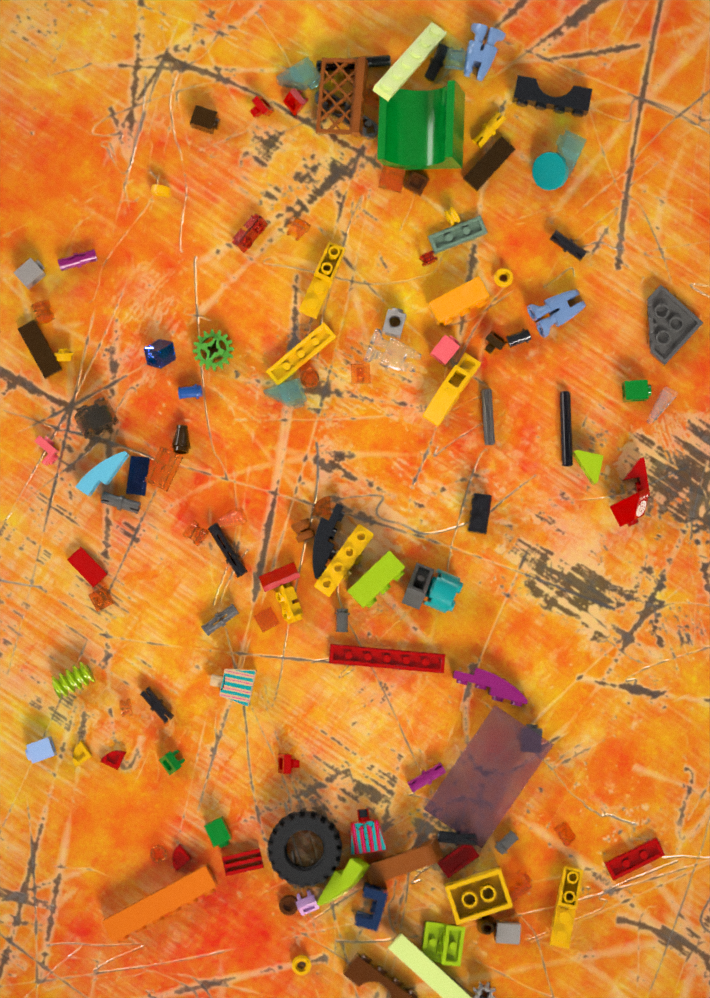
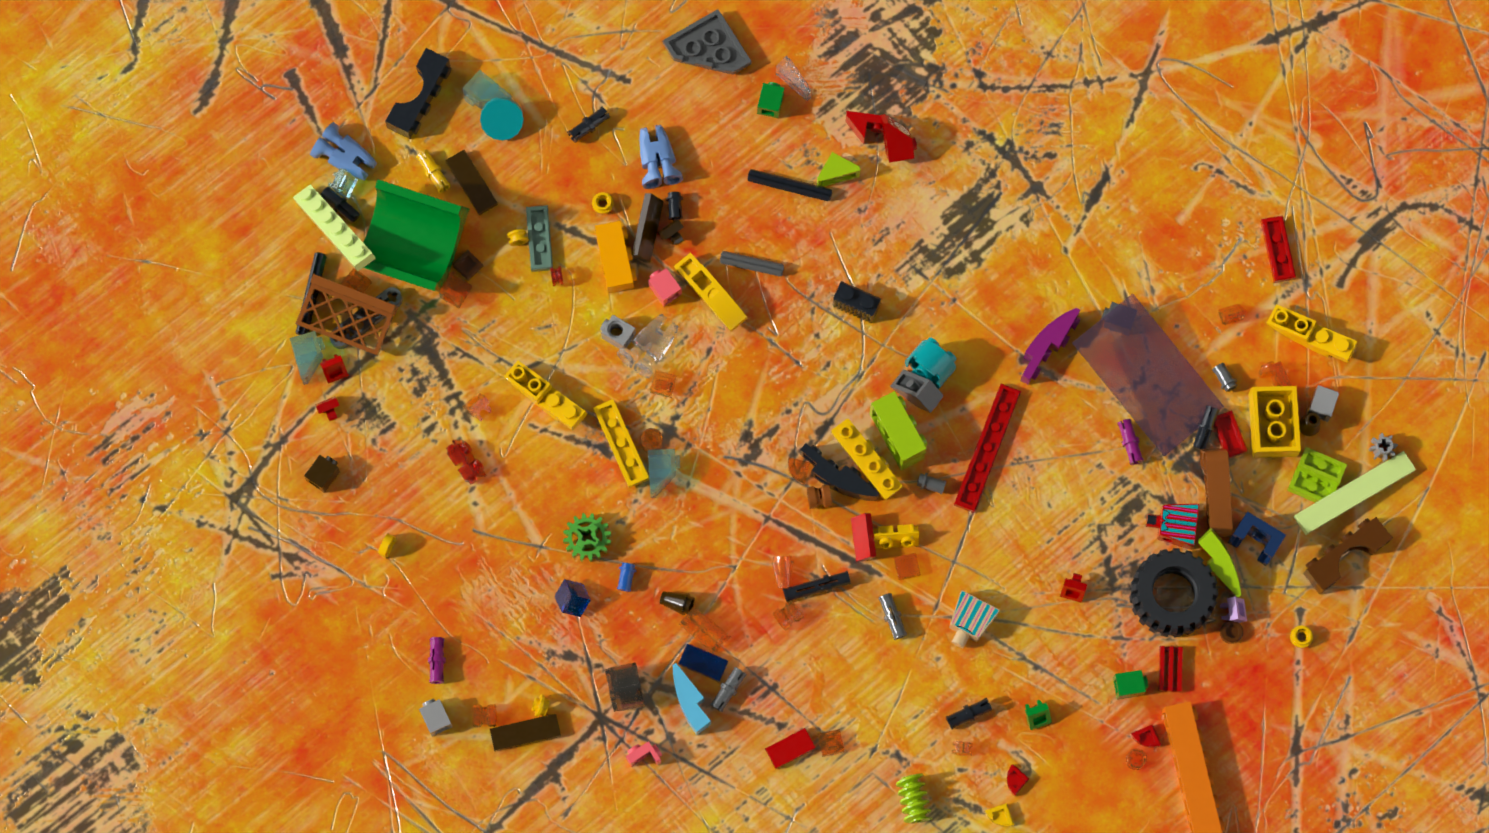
camera: 75 degrees left, 10 degrees down
none -> dark brown tile [632,193,664,263]

